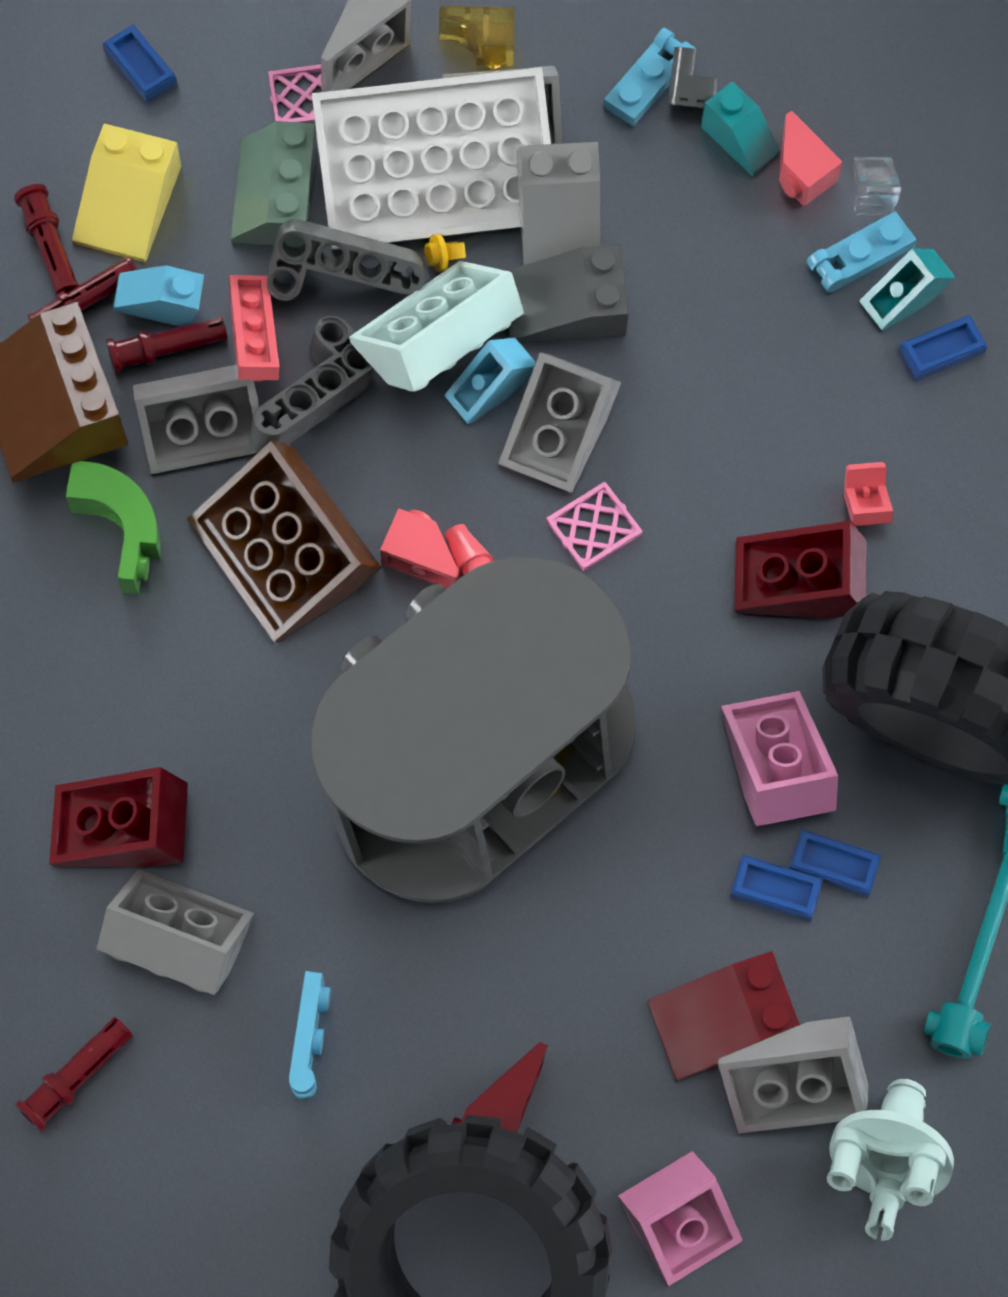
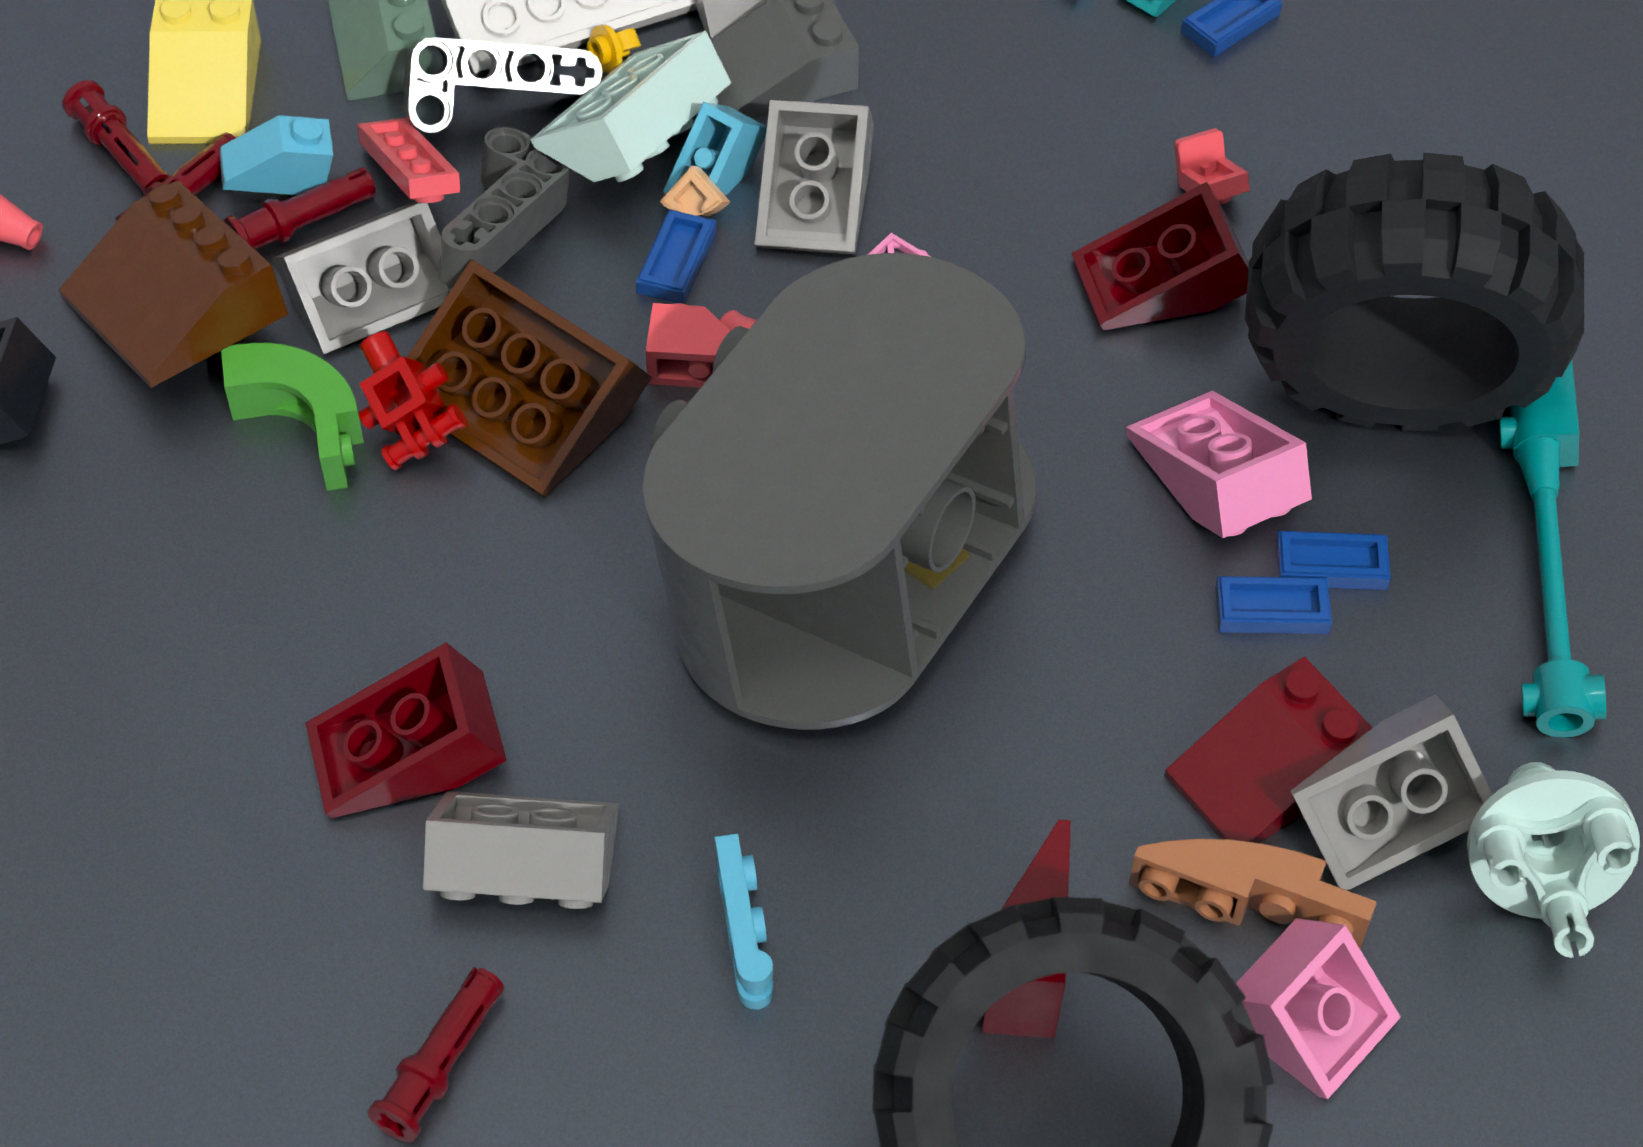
camera: 15 degrees left, 15 degrees down
none -> red piece [358,331,468,471]
none -> blue tile [636,209,717,304]
none -> light nougat tile [660,166,730,217]
none -> nougat slope [1129,839,1377,949]

